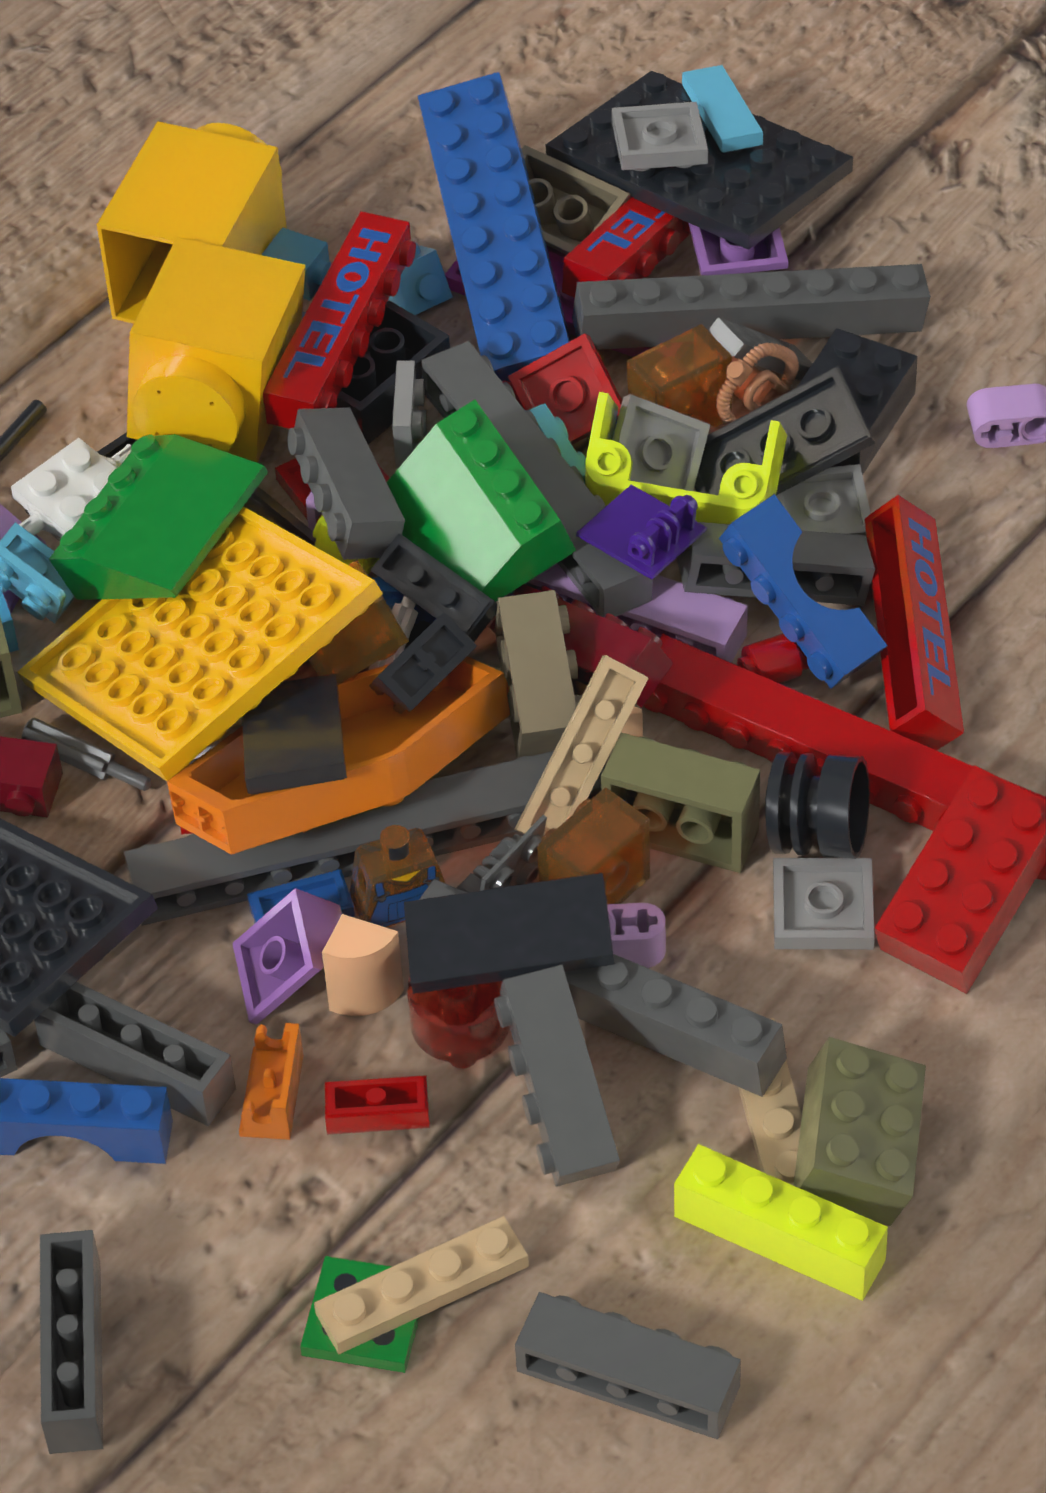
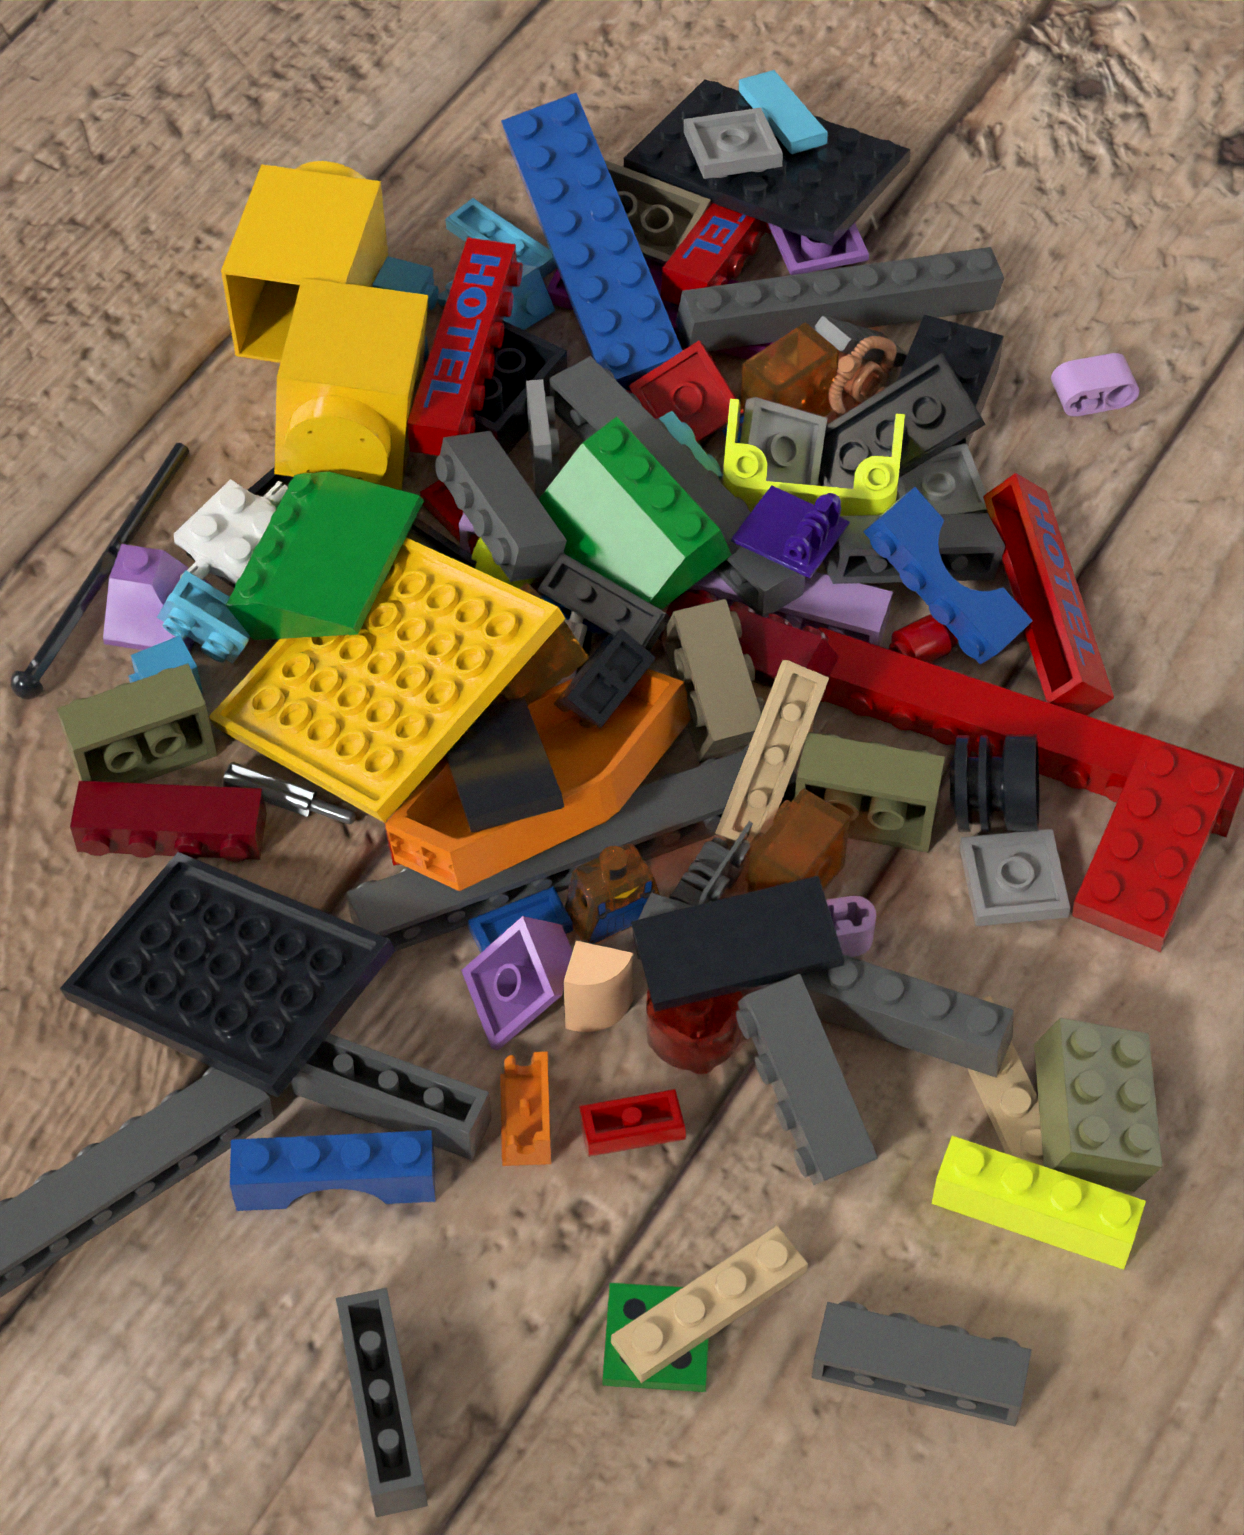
camera: 10 degrees left, 5 degrees up
none -> medium azure tile [445,198,557,279]

